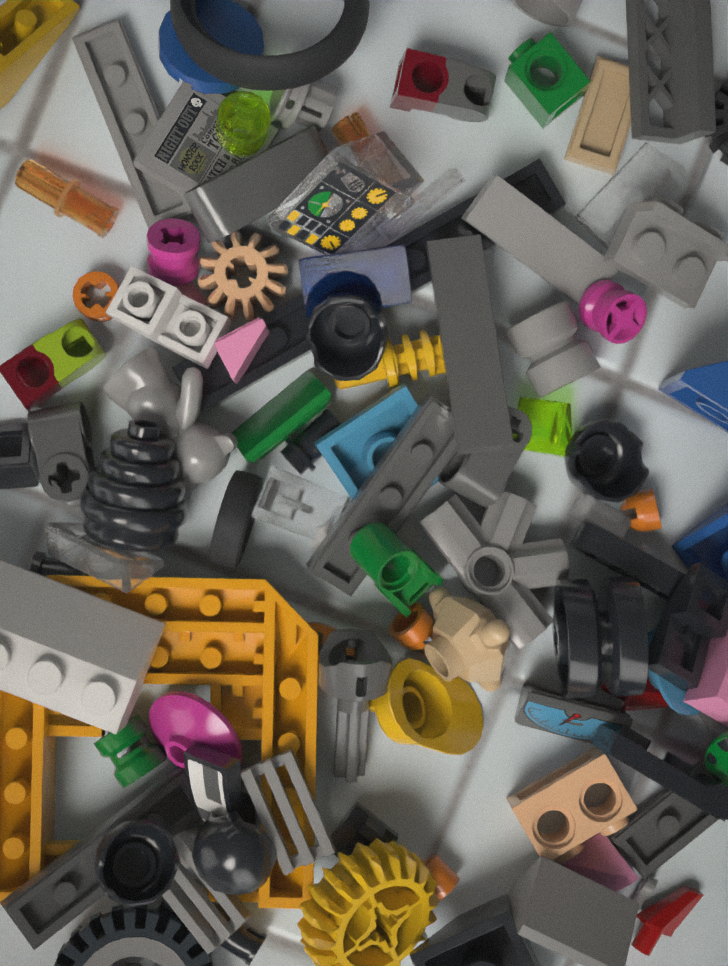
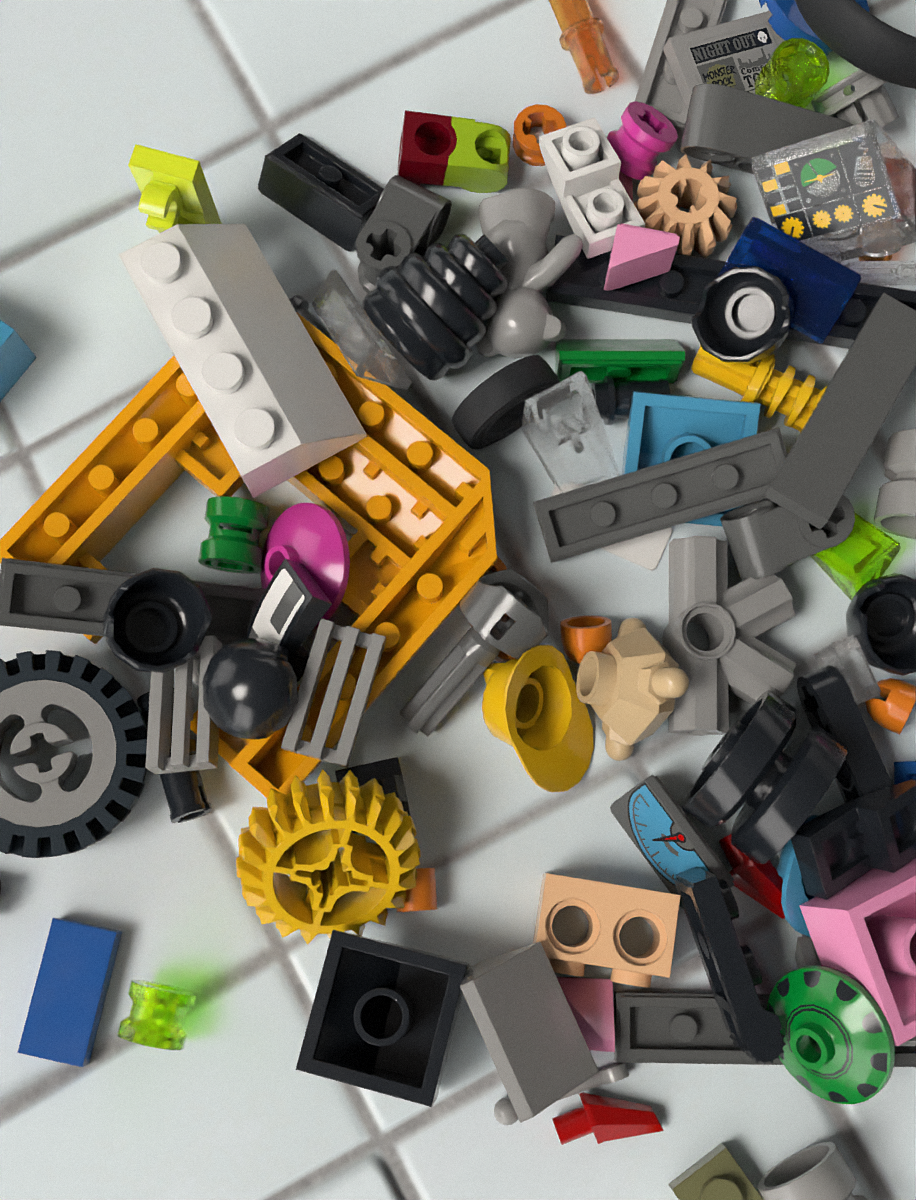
camera: 40 degrees right, 10 degrees down
green piece [350,523,444,618] -> none

